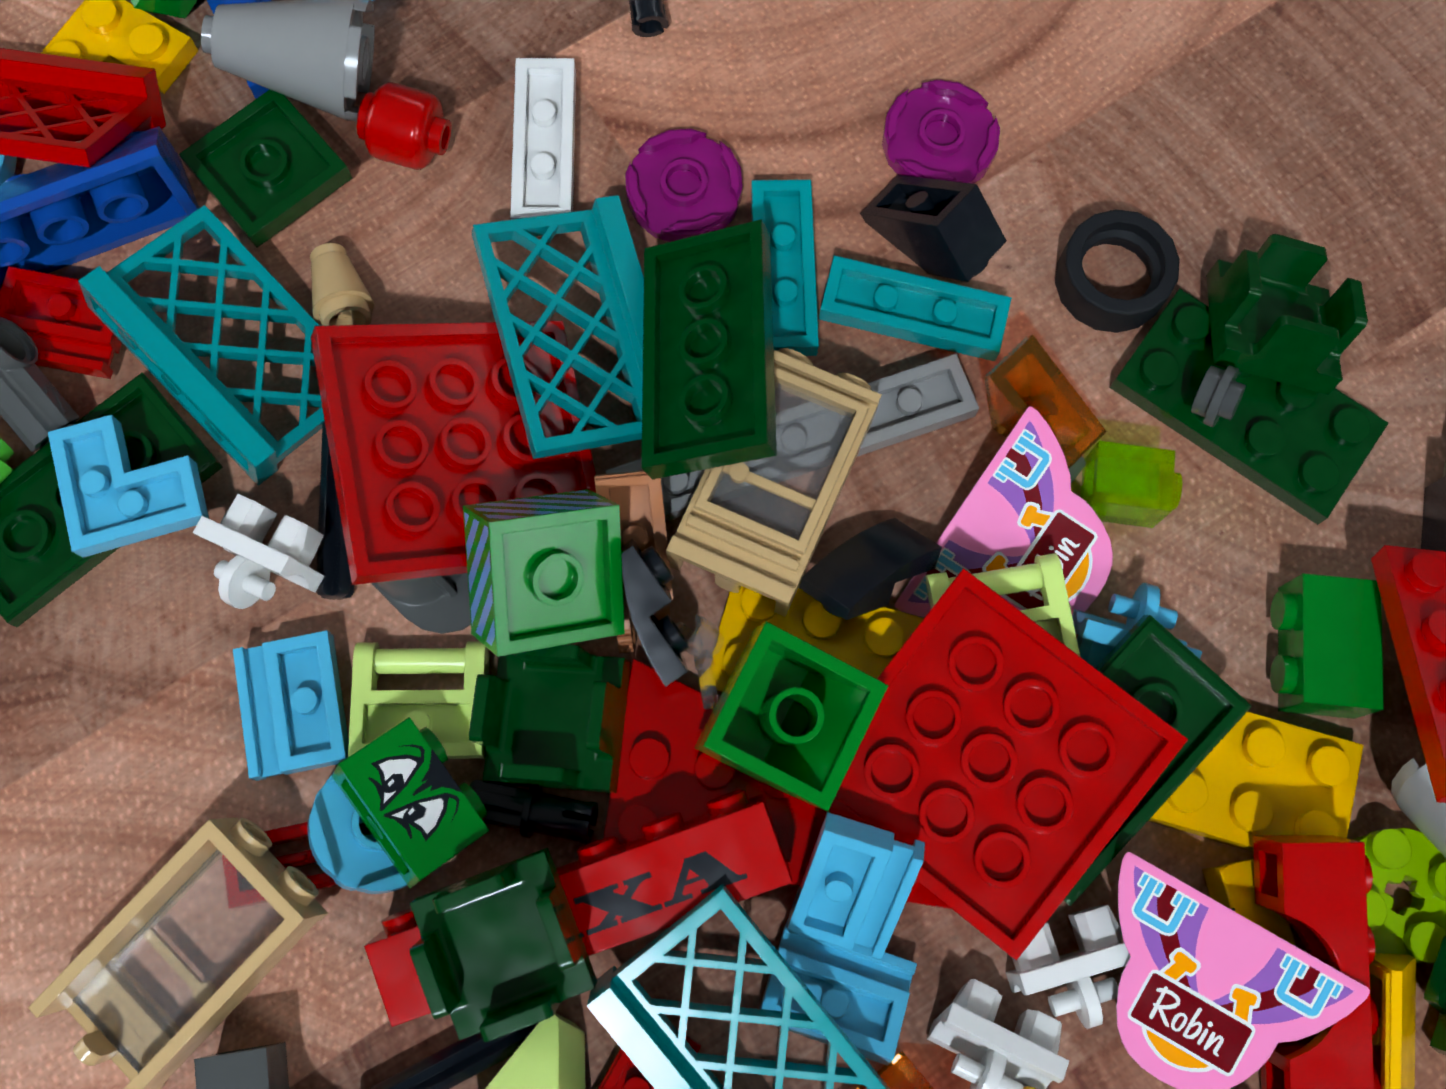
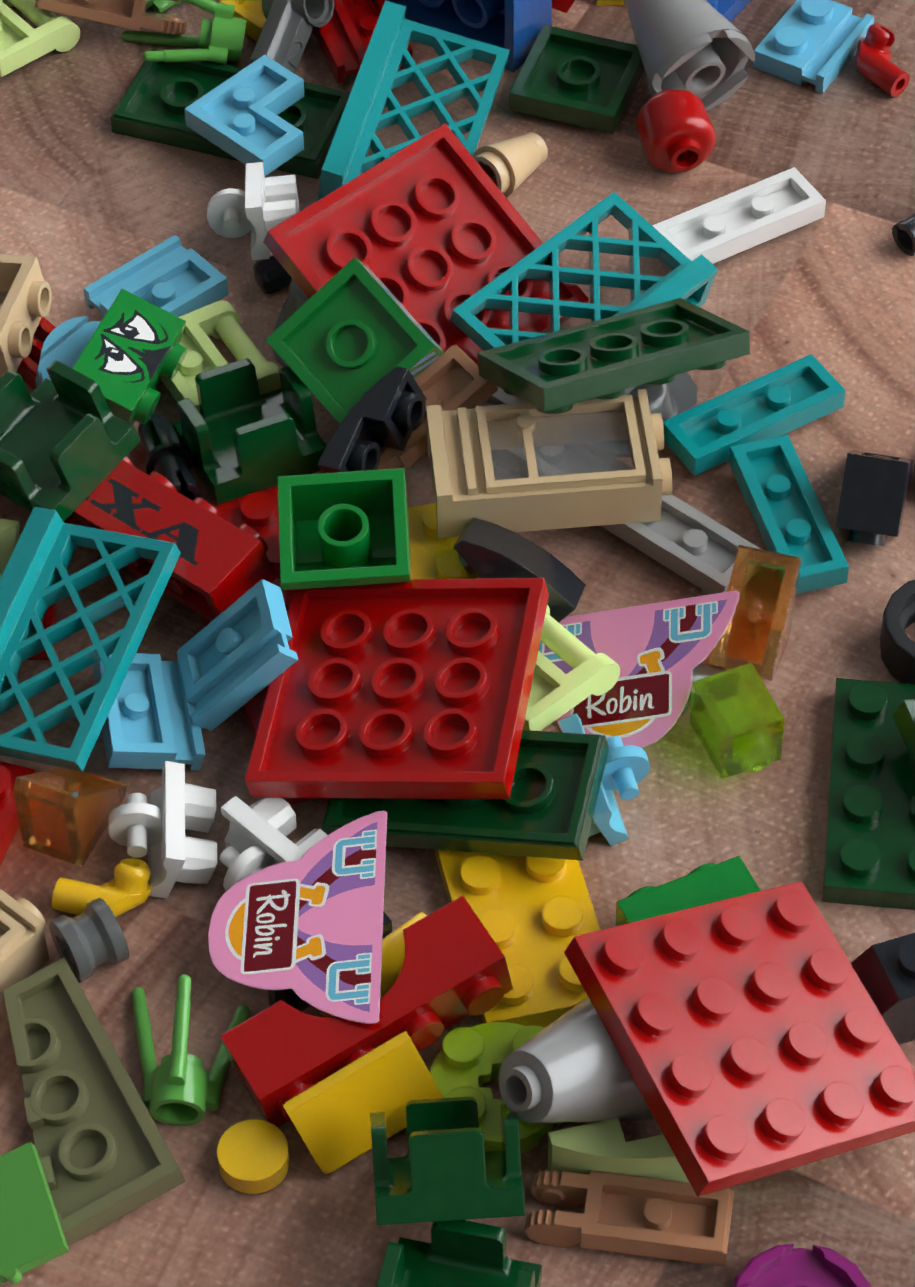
camera: 65 degrees right, 25 degrees down
magenta tile [625,129,742,242] -> none
dark grey plate [1191,365,1246,428] -> none

